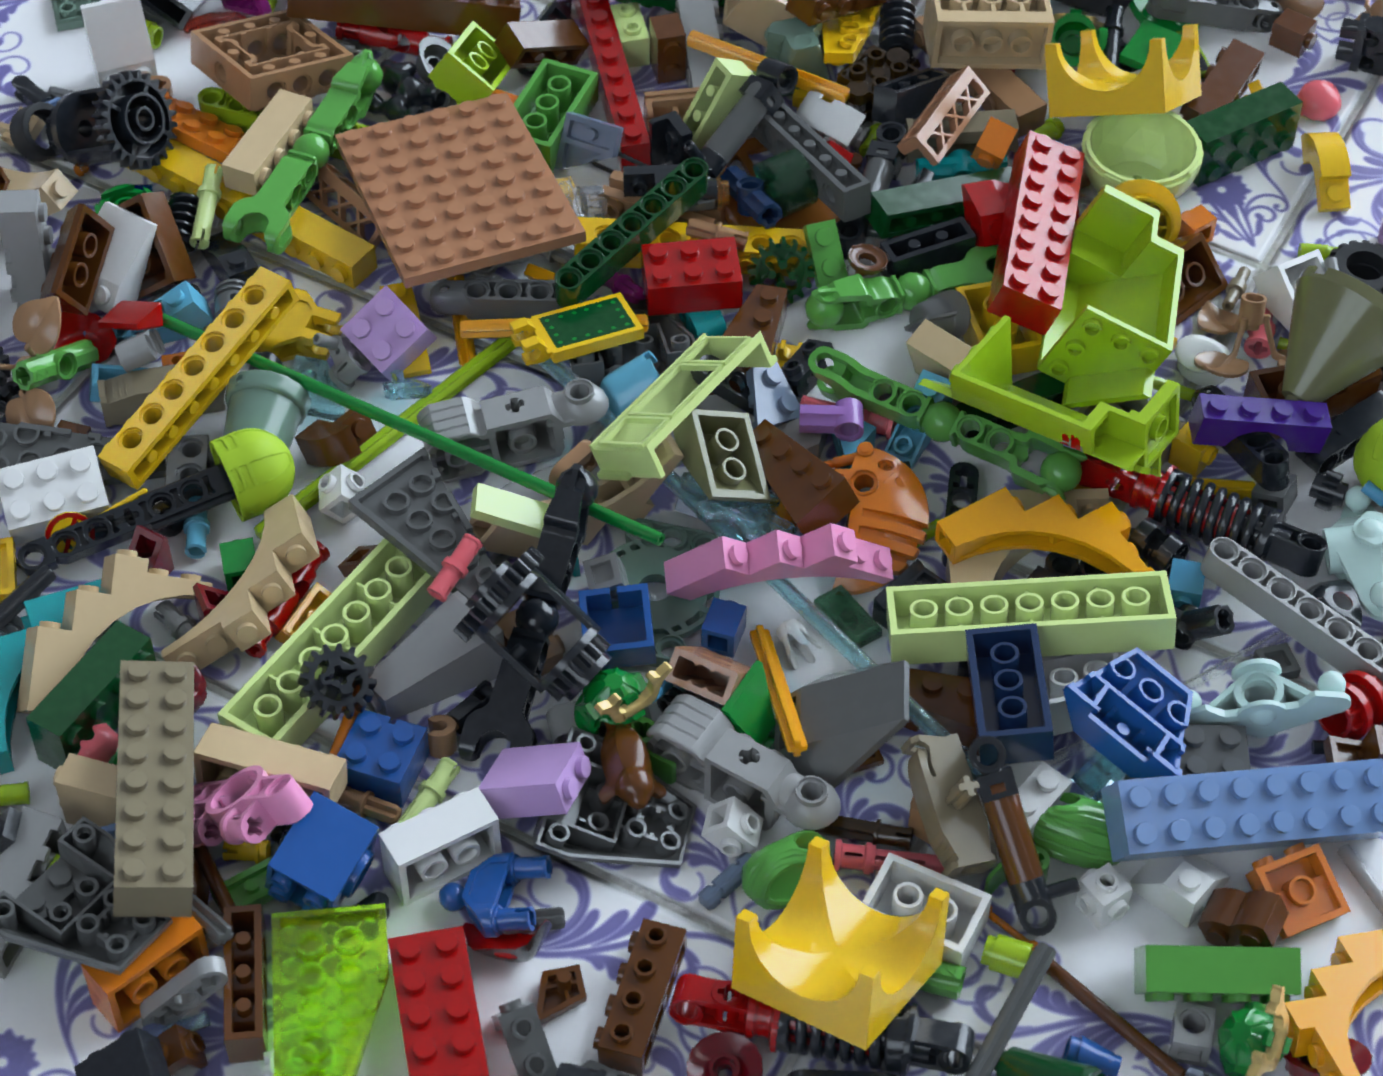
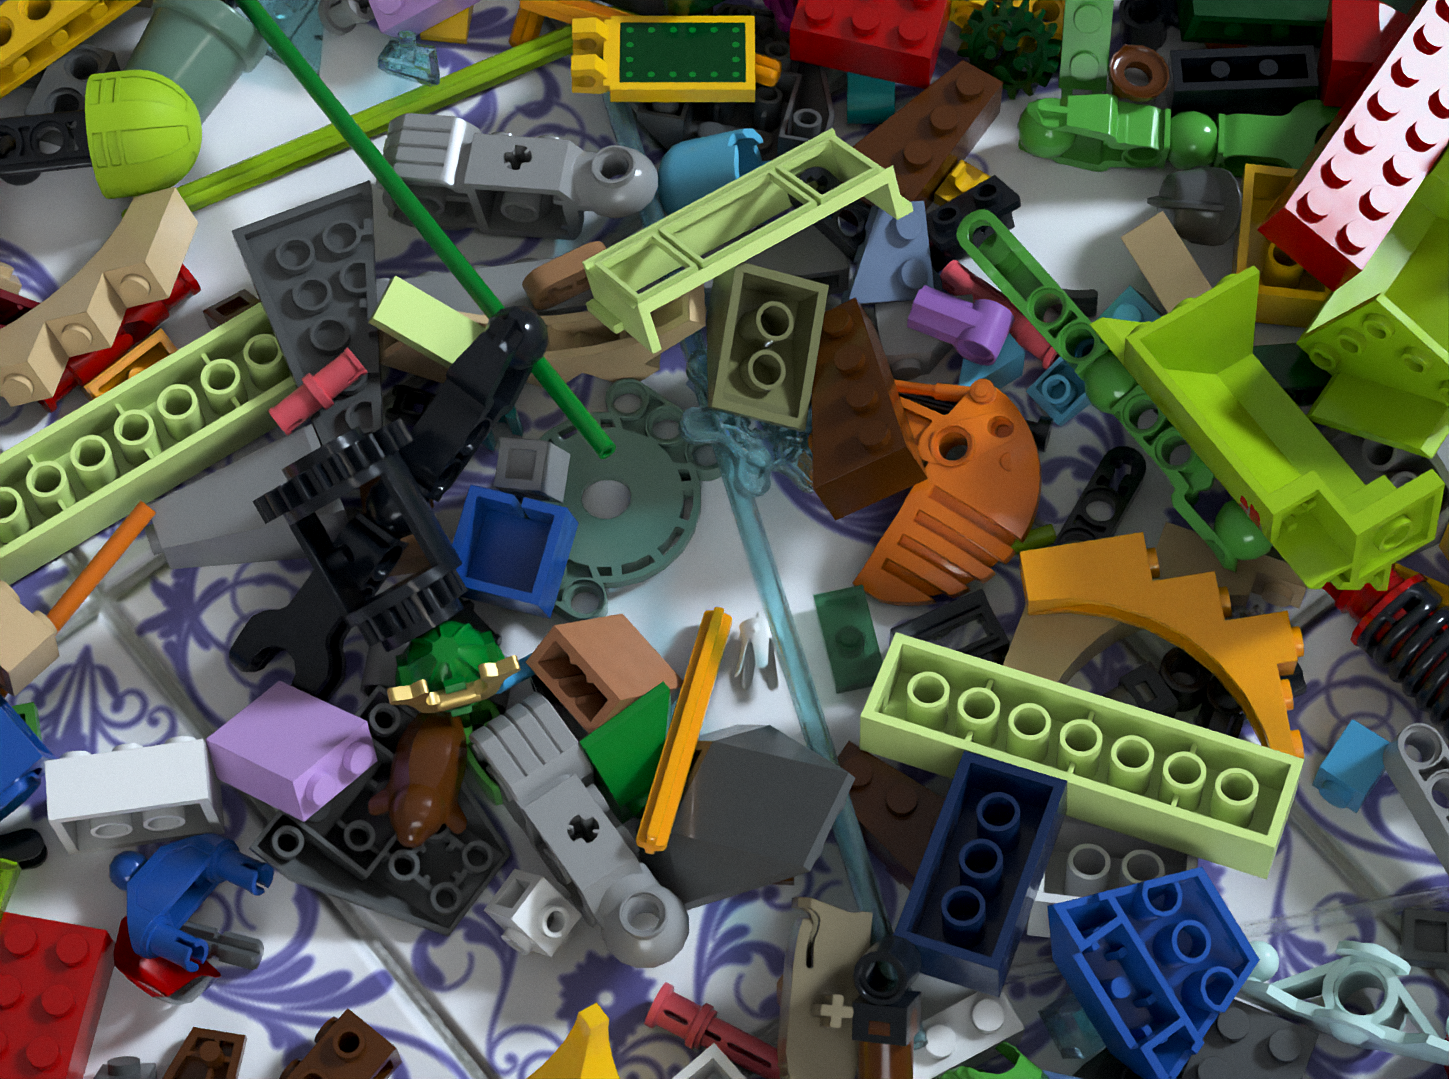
camera: 25 degrees right, 15 degrees up
medium azure pin [183,496,210,559] -> none
green brick [219,537,255,592] -> none
reddish brown brick [294,409,377,467] -> none
black gear [297,643,377,721] -> none
white brick [318,464,366,524] -> none
blue piece [337,710,430,808] -> none
medium nougat axle [337,786,402,825] -> none
yellowish green pin [397,757,461,823] -> none
piece [428,680,493,759] -> none
bright pink arch [664,523,894,600] -> none
sand blue axle [698,852,752,910] -> none
blue brick [701,598,747,658] -> none
bright green hair [741,830,832,910] -> none
dark brown axle [804,816,914,851] -> none
black wheel [1128,517,1190,578] -> none
black piece [1174,604,1235,650] -> none

